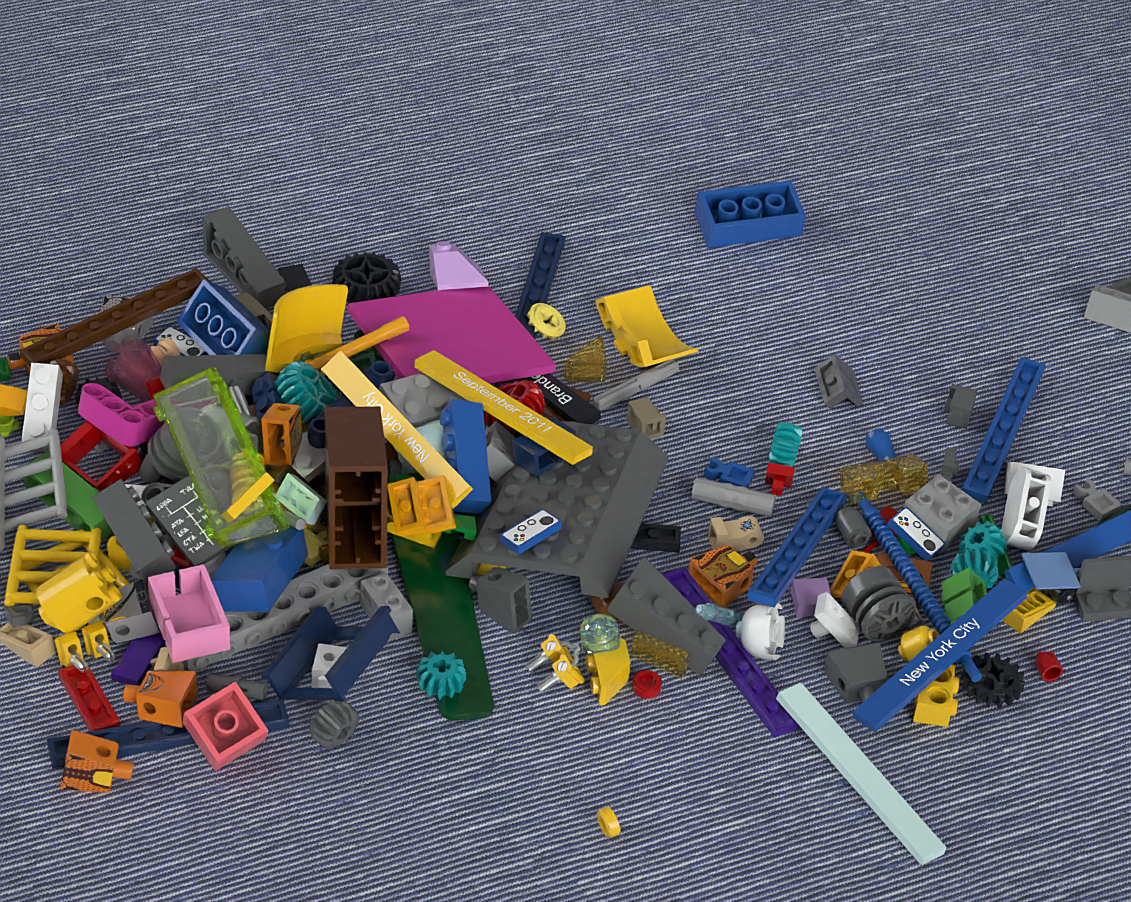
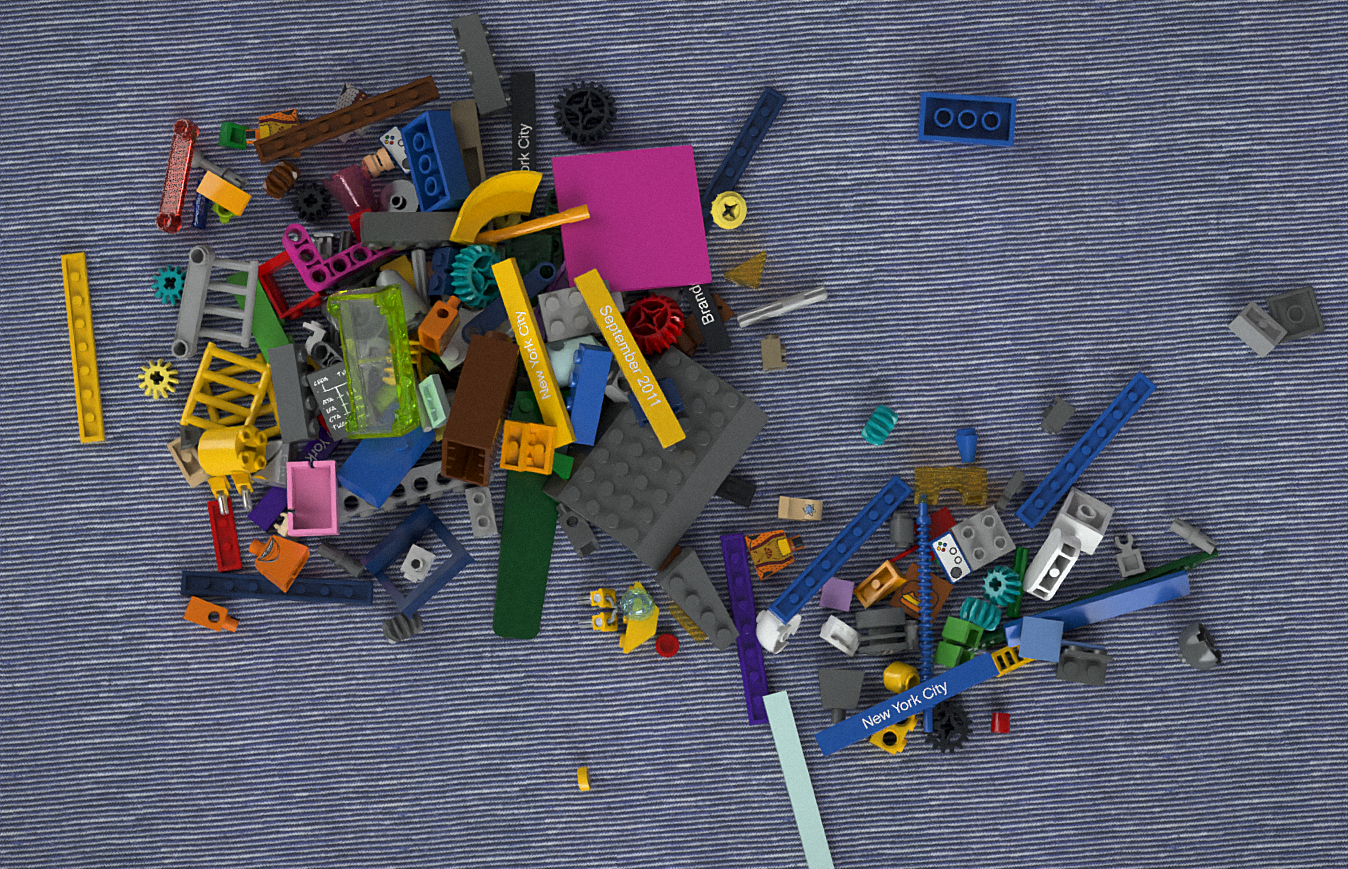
camera: 20 degrees right, 40 degrees up
white brick [21,363,63,452] -> none
coral brick [182,681,268,771] -> none
yellow tile [221,472,274,524] -> none
teal gear [416,650,466,700] -> none
lavender slope [429,241,488,290] -> none
tile [500,509,562,555] -> none
yellow panel [595,286,699,367] -> none
light grey axle [691,477,776,517] -> none
clear light blue piece [696,603,745,628] -> none
blue plate [704,458,755,488] -> none
red tile [765,463,795,497] -> none
flat silver panel [814,354,863,409] -> none

